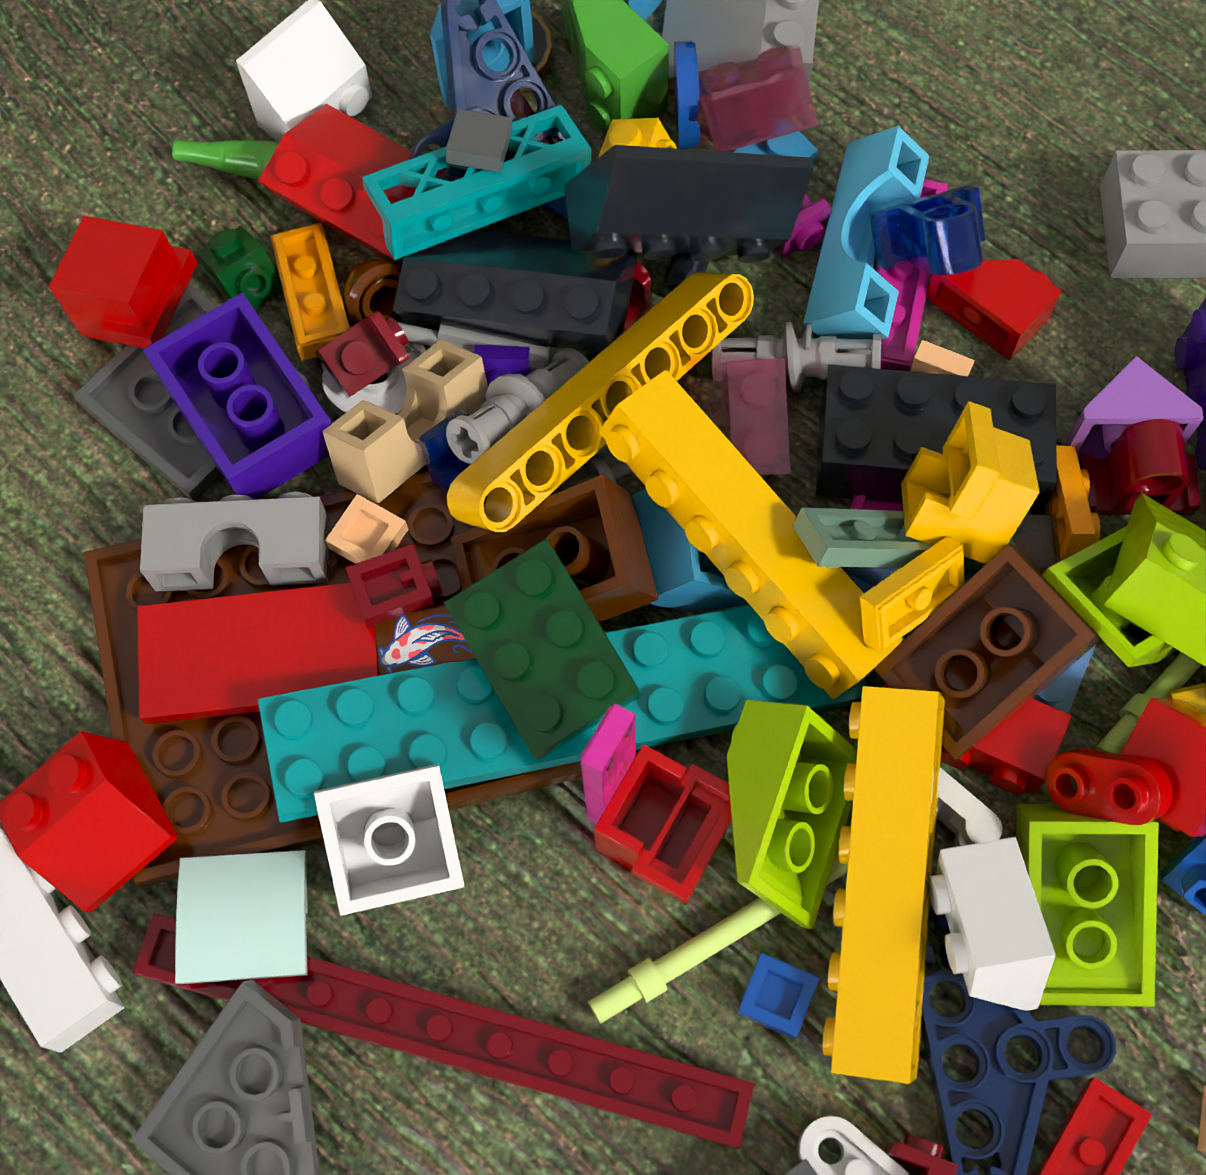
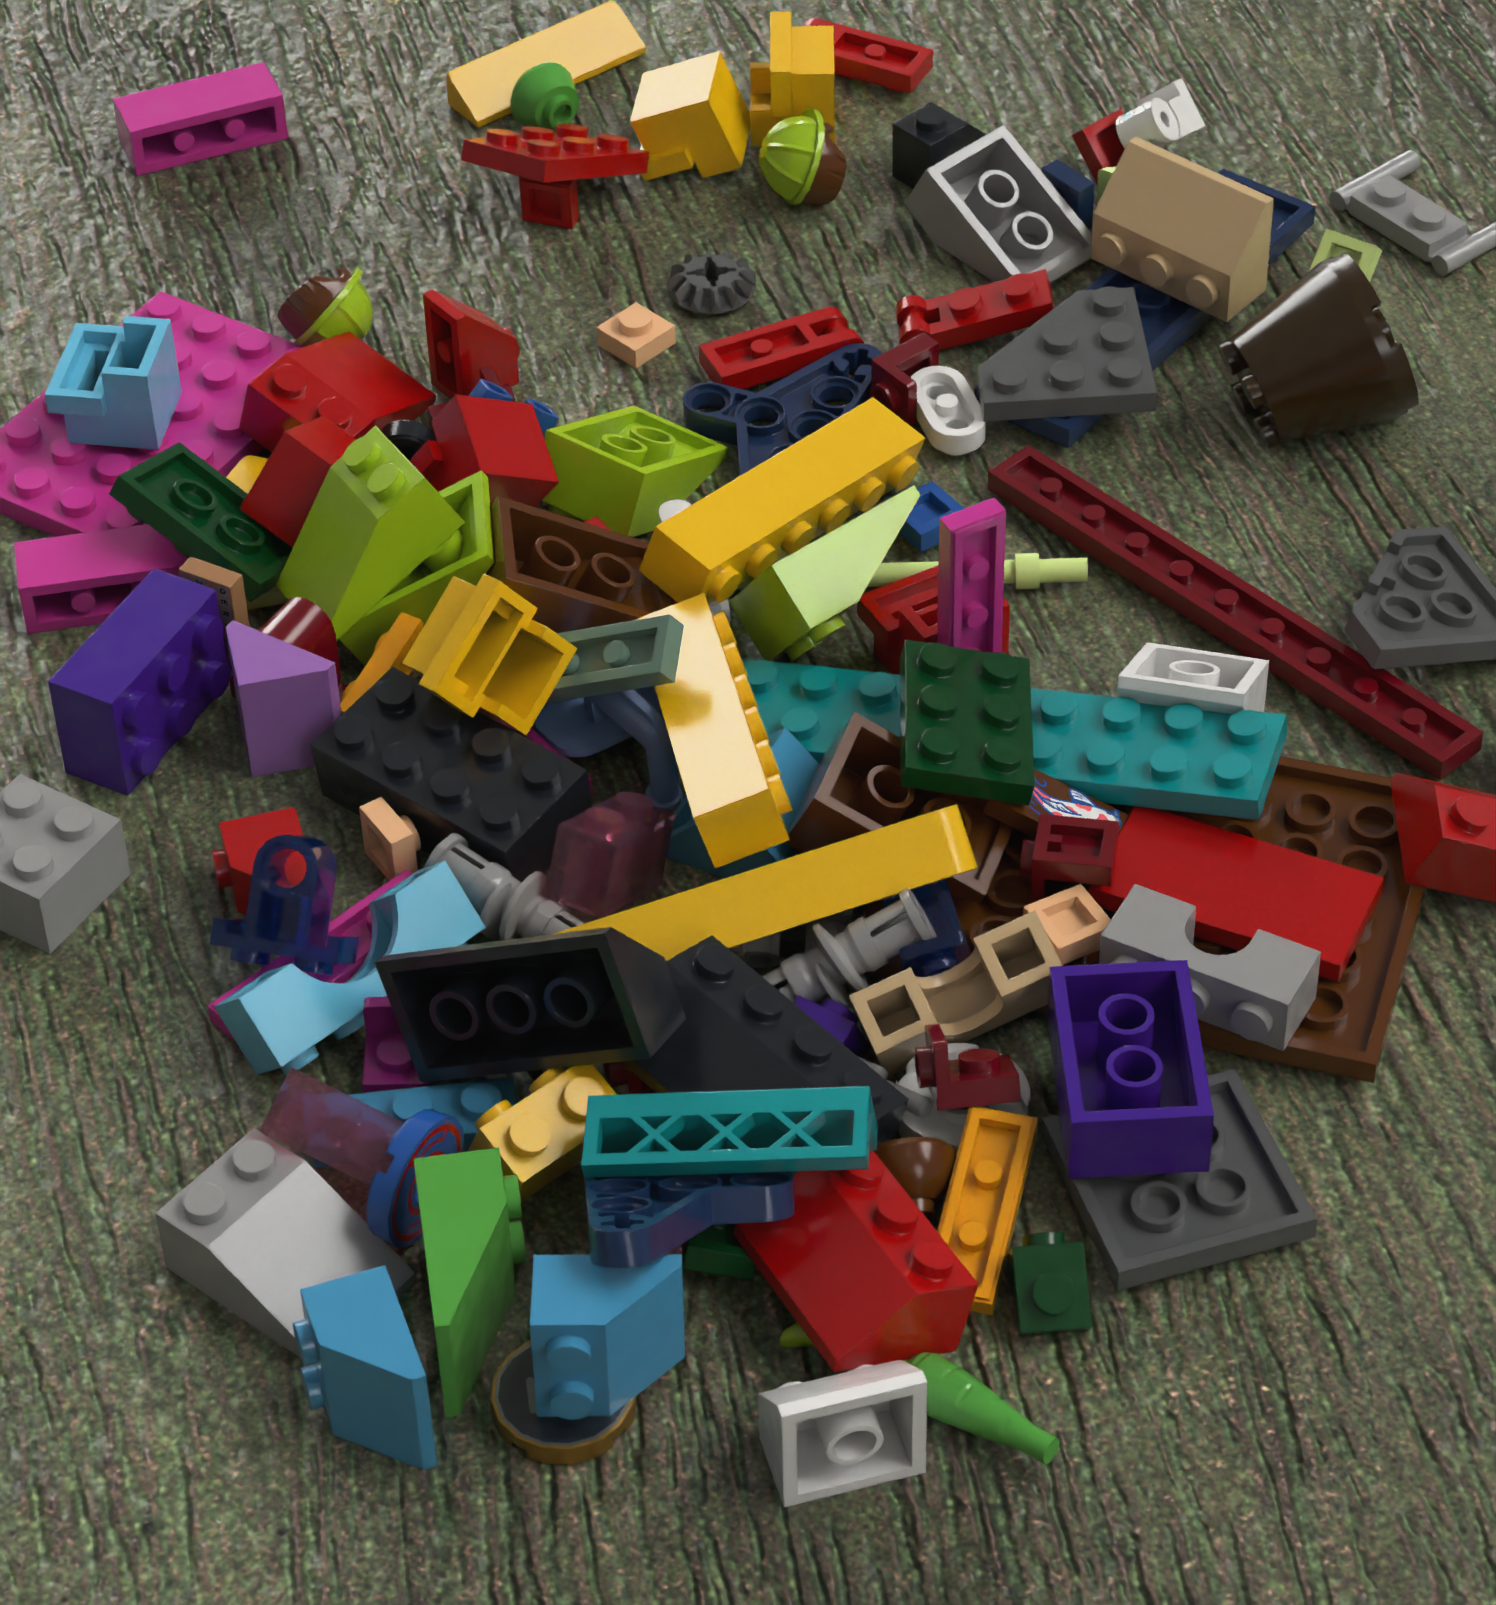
camera: 150 degrees left, 25 degrees down
red plate [48,215,198,349] -> none
light aqua slope [175,850,308,984] -> none
dark grey tile [445,109,512,172] -> none
yellow plate [860,536,965,652] -> none
white slope [928,837,1055,1011] -> none
red plate [1046,748,1173,826] -> none

